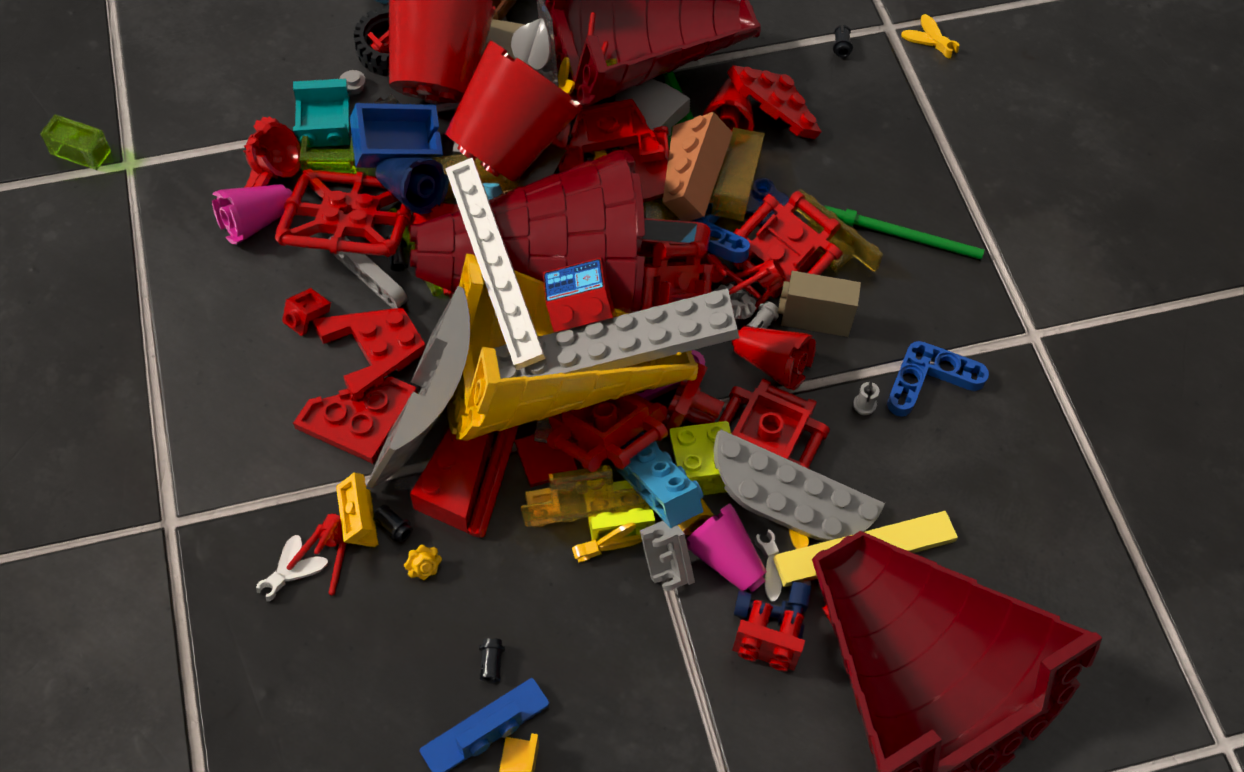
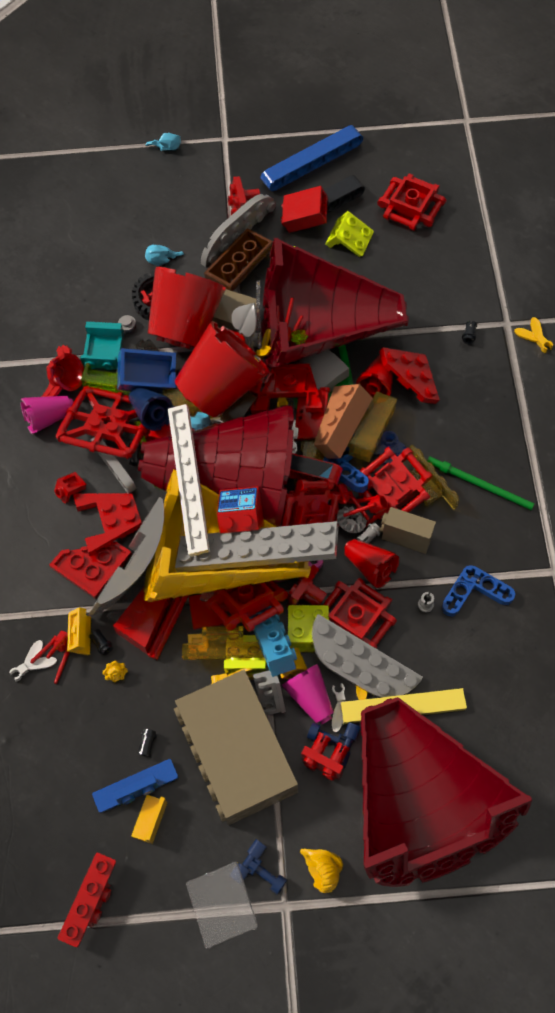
camera: 15 degrees right, 5 degrees up
none -> dark tan brick [174,669,298,826]

